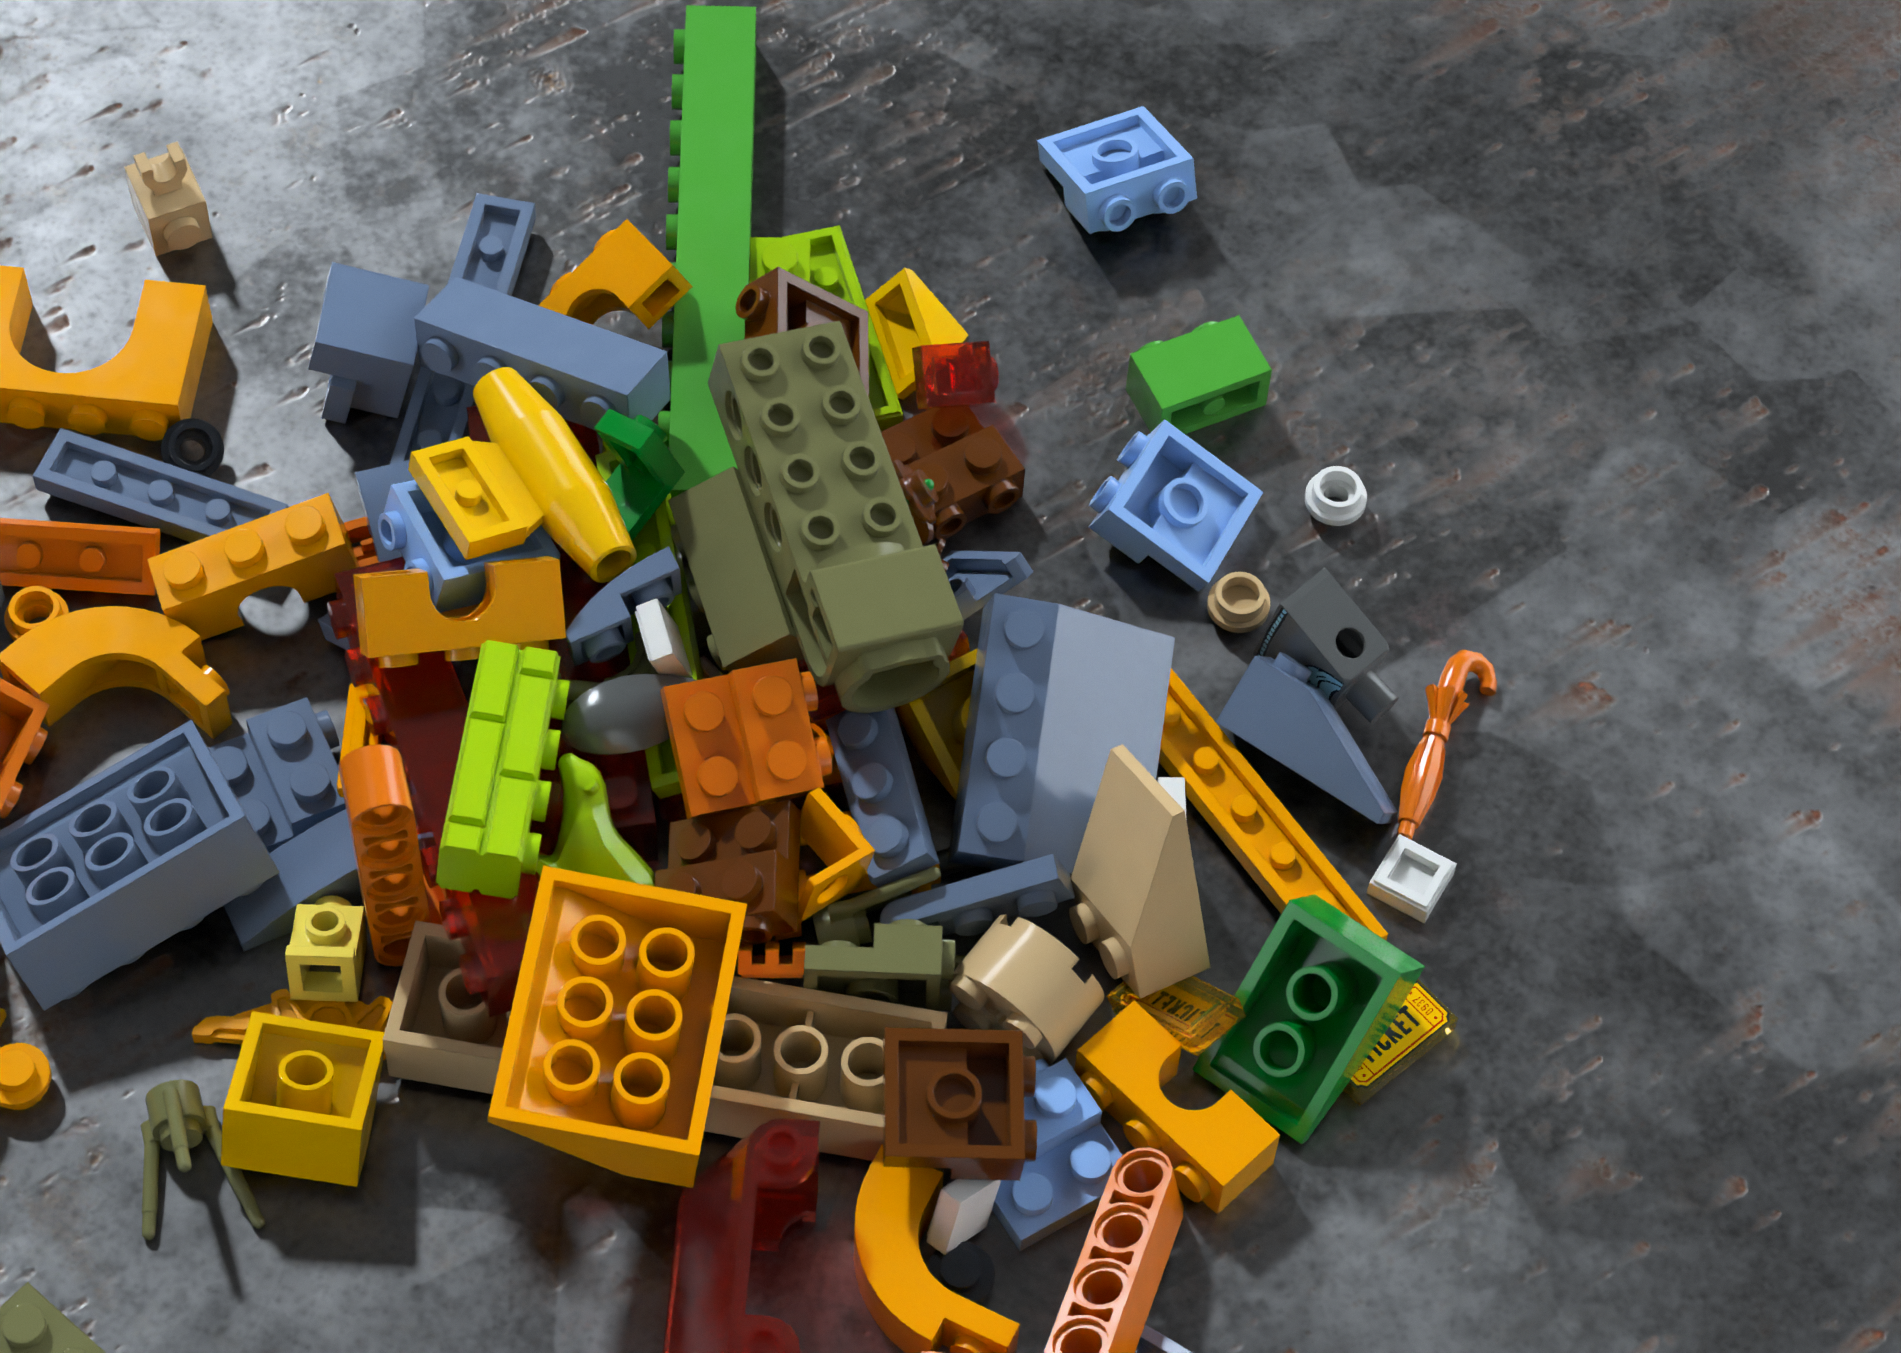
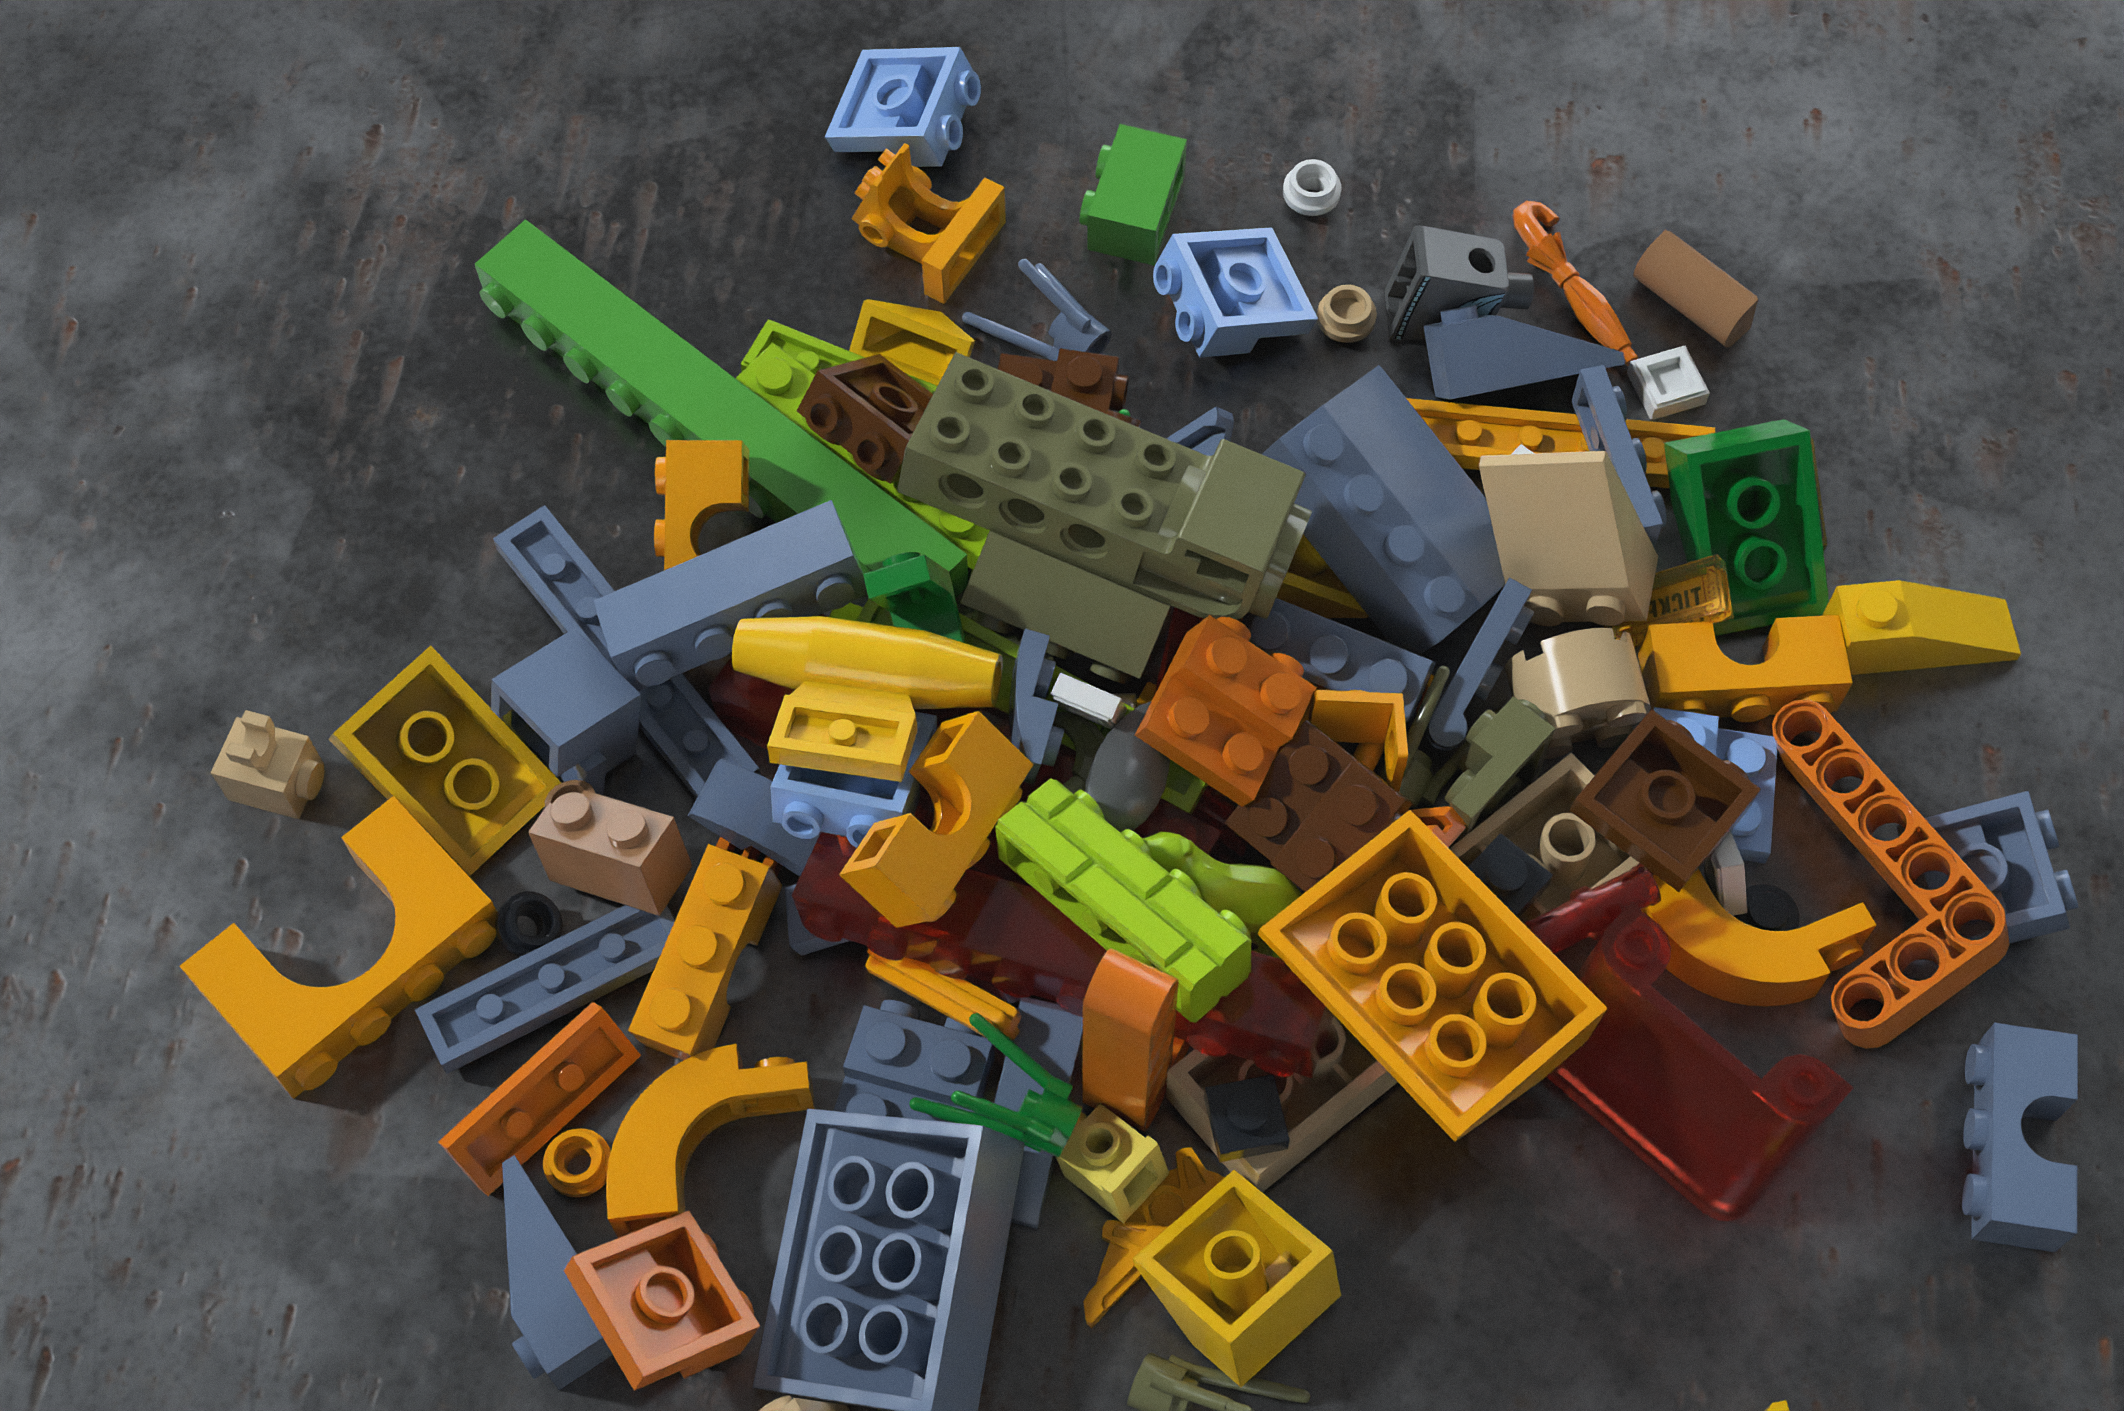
camera: 45 degrees left, 5 degrees up
clear red bracket [912,341,999,410] -> none
none -> yellow slope [328,645,561,876]
none -> medium nougat hinge [528,780,692,916]
none -> light orange tile [851,143,1006,304]
none -> green plant [909,1013,1083,1158]
none -> sand blue plant [962,259,1112,361]
none -> black plate [1204,1074,1290,1163]
none -> black plate [1468,833,1553,919]
none -> clear red pin [1522,864,1661,955]
none -> sand blue plate [1571,365,1667,547]
none -> medium nougat brick [1633,229,1758,348]
none -> yellow slope [1822,580,2021,675]

